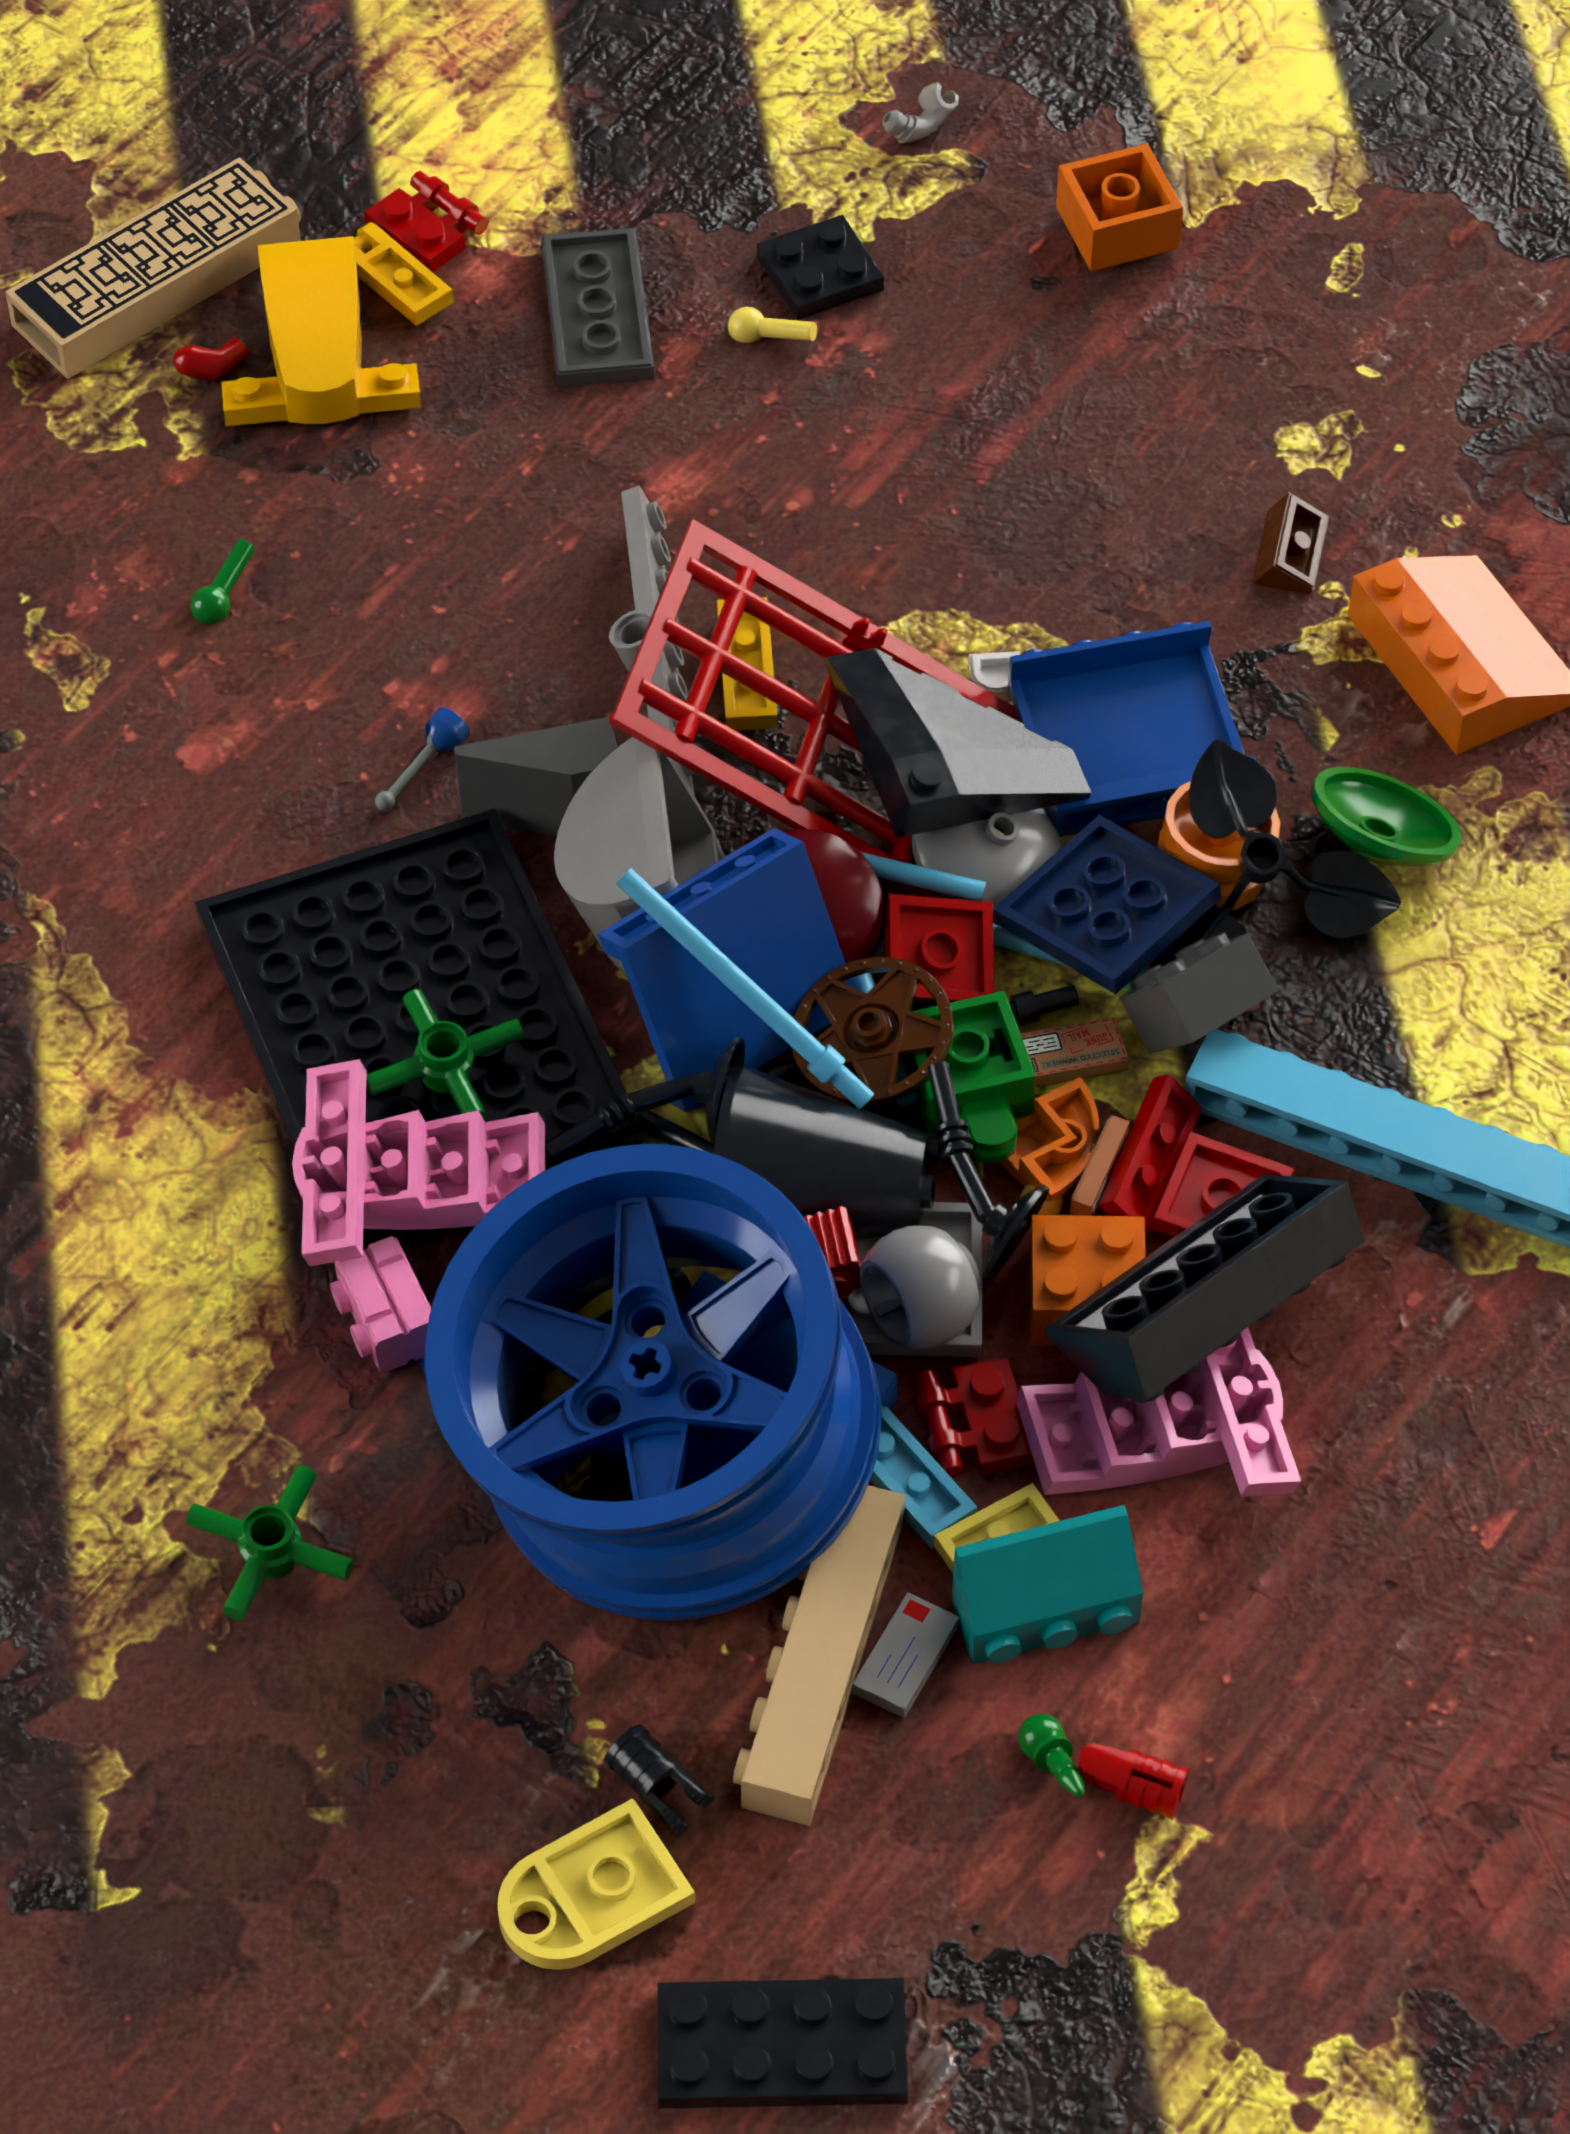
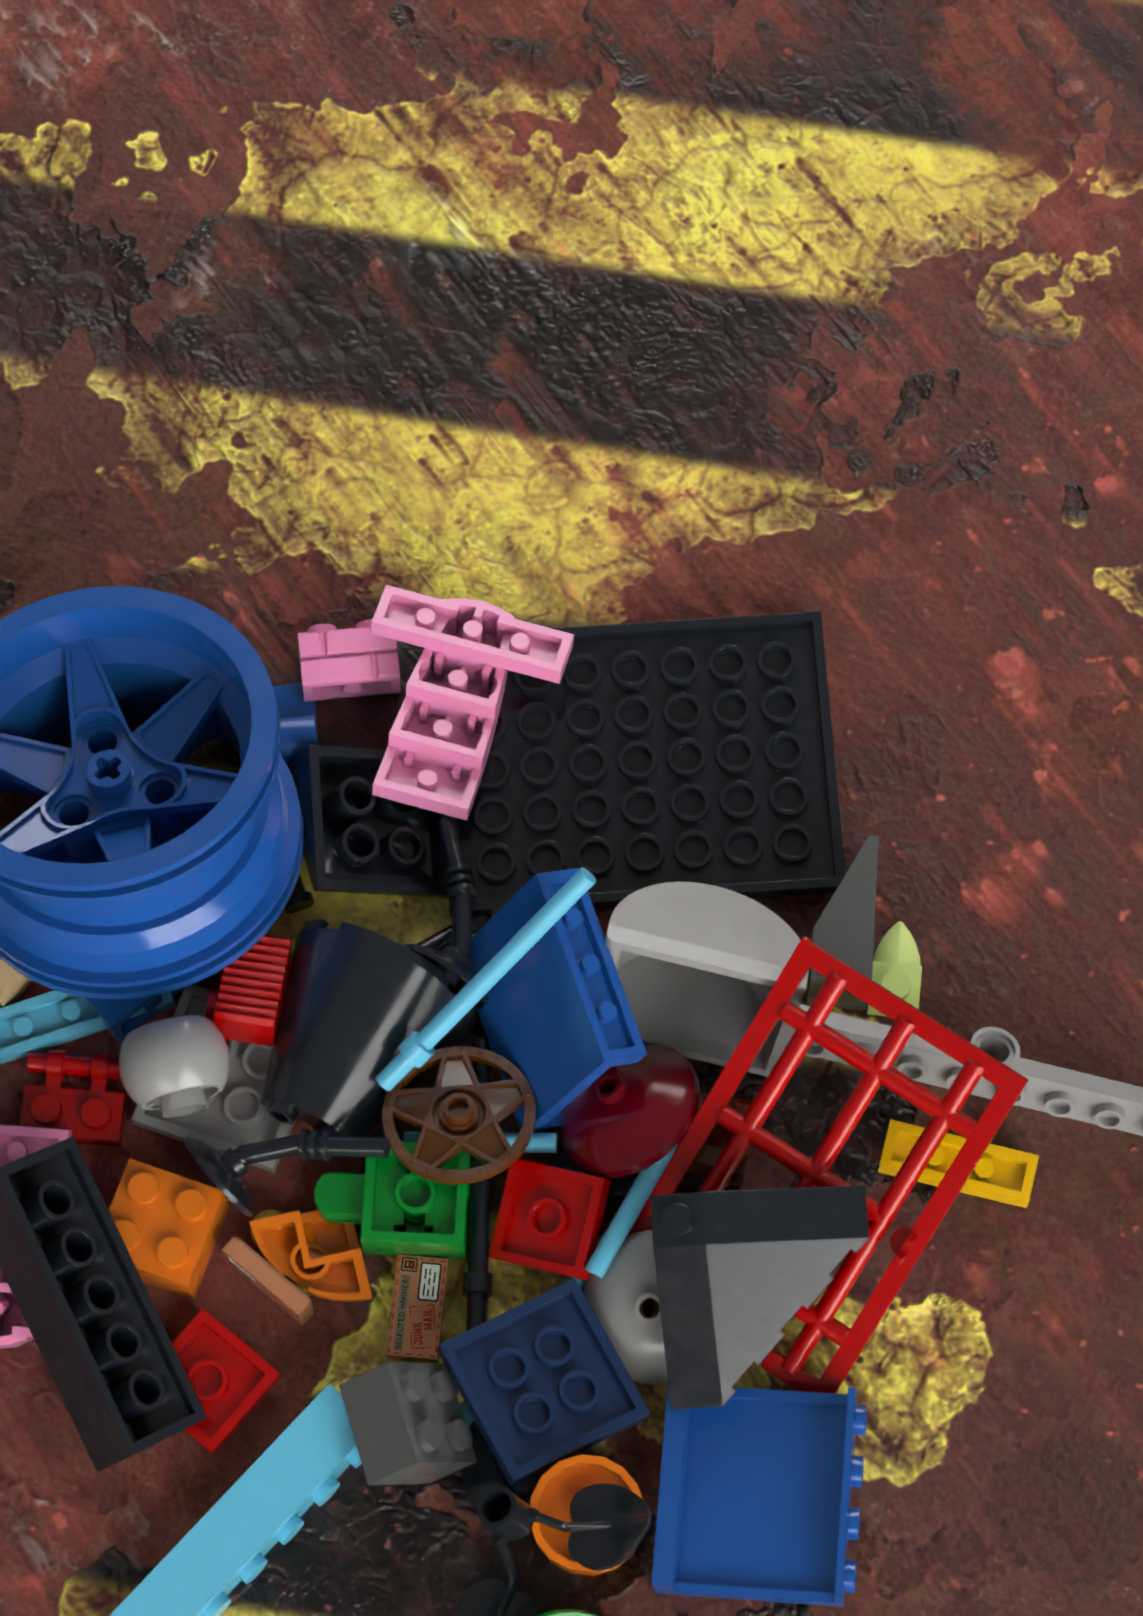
camera: 110 degrees right, 15 degrees up
green bar [186,1465,354,1621] -> none
green bar [366,989,524,1119] -> none
hinge [375,707,470,812] -> none
white tile [968,651,1020,702] -> none
red plate [1098,1074,1203,1236] -> none

